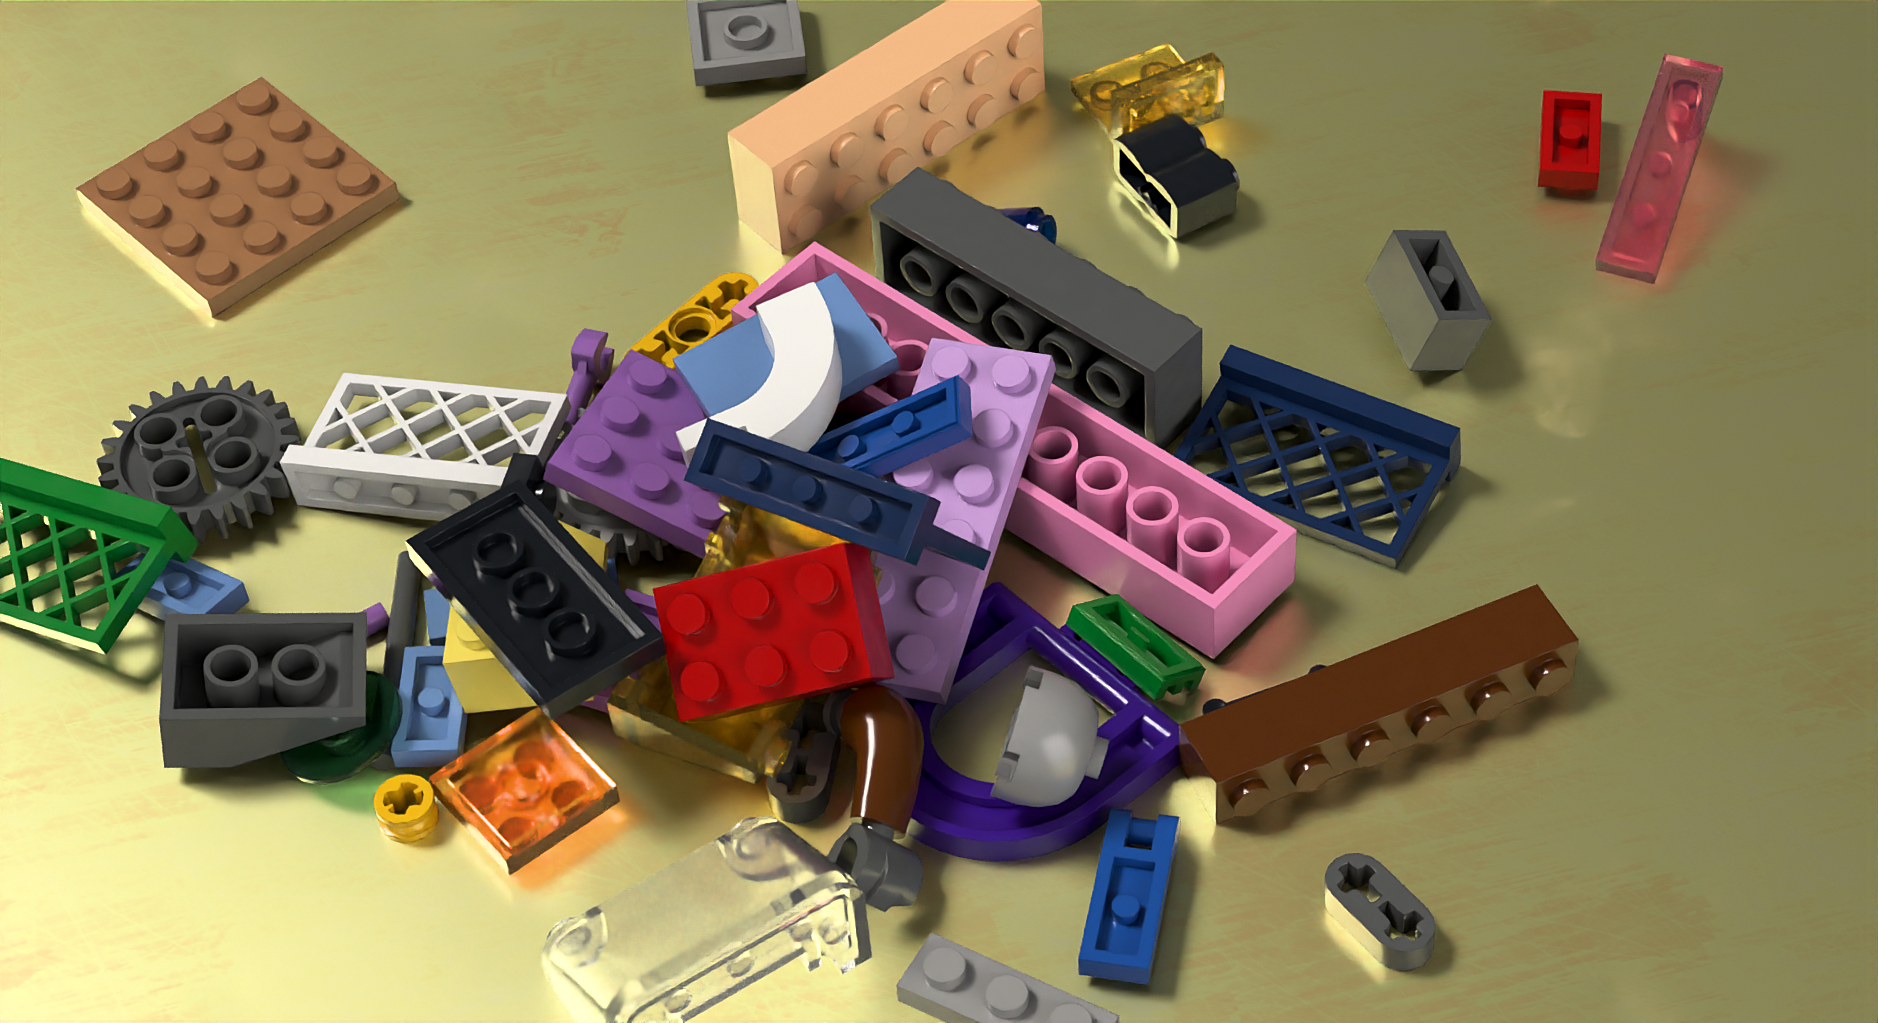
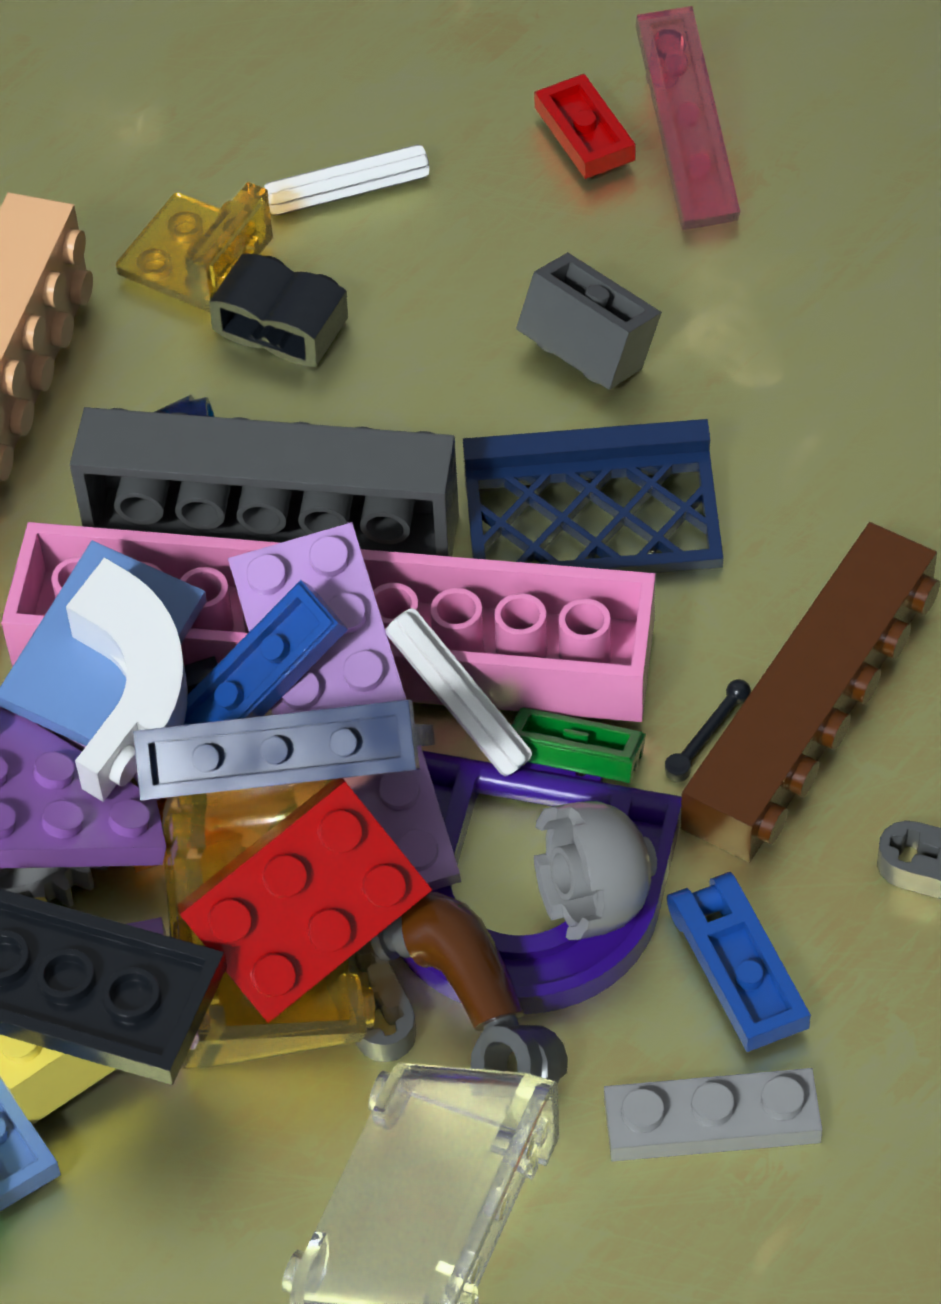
camera: 35 degrees left, 5 degrees up
yellow bush [373,774,439,843] -> none
clear orange plate [428,706,620,876] -> none
none -> white axle [264,144,429,216]
none -> white axle [385,608,532,777]

